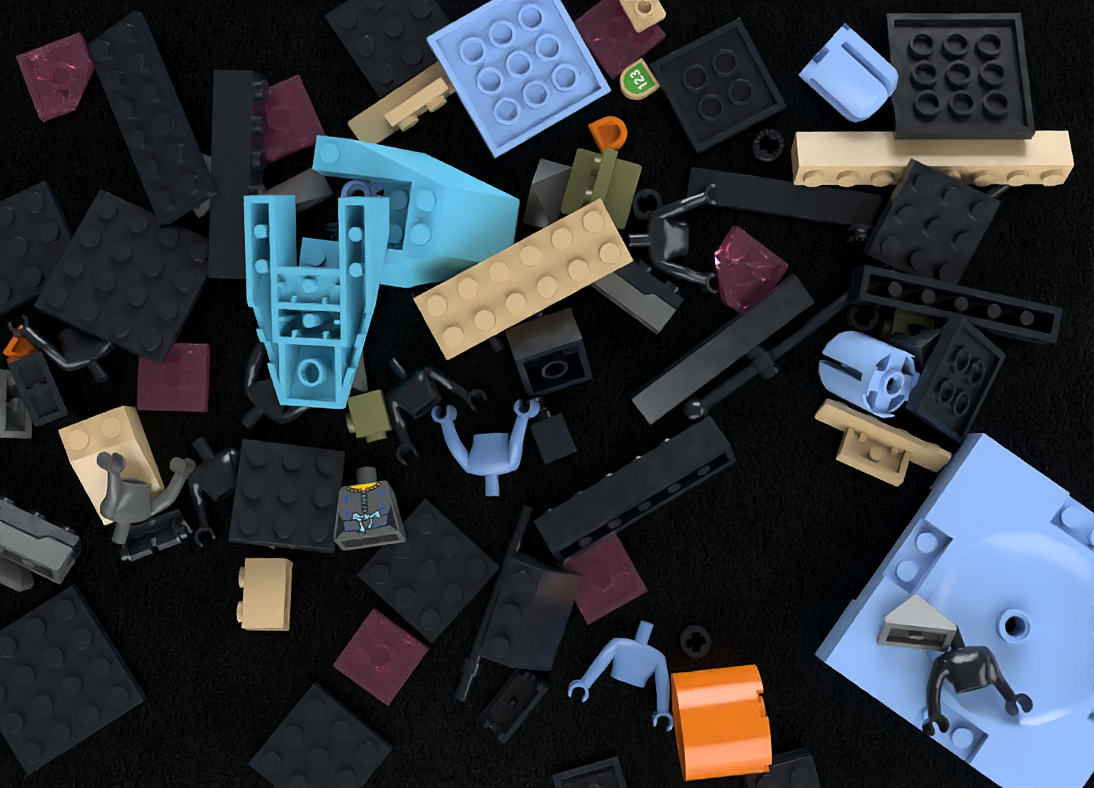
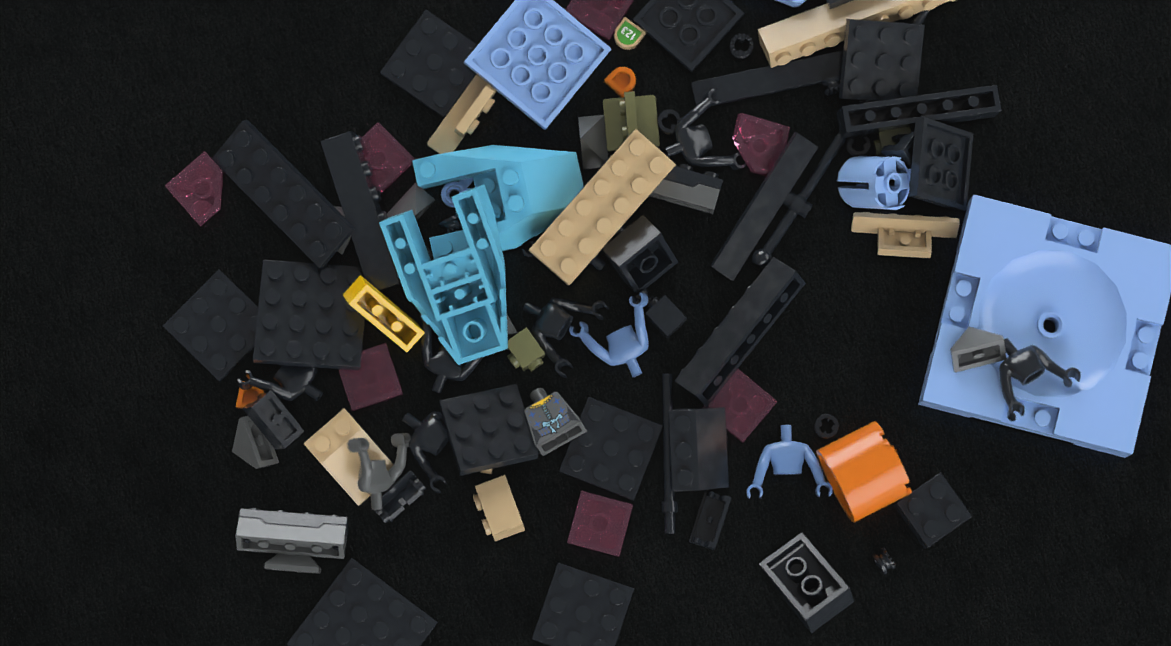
camera: 20 degrees left, 5 degrees down
none -> yellow brick [343,275,425,352]

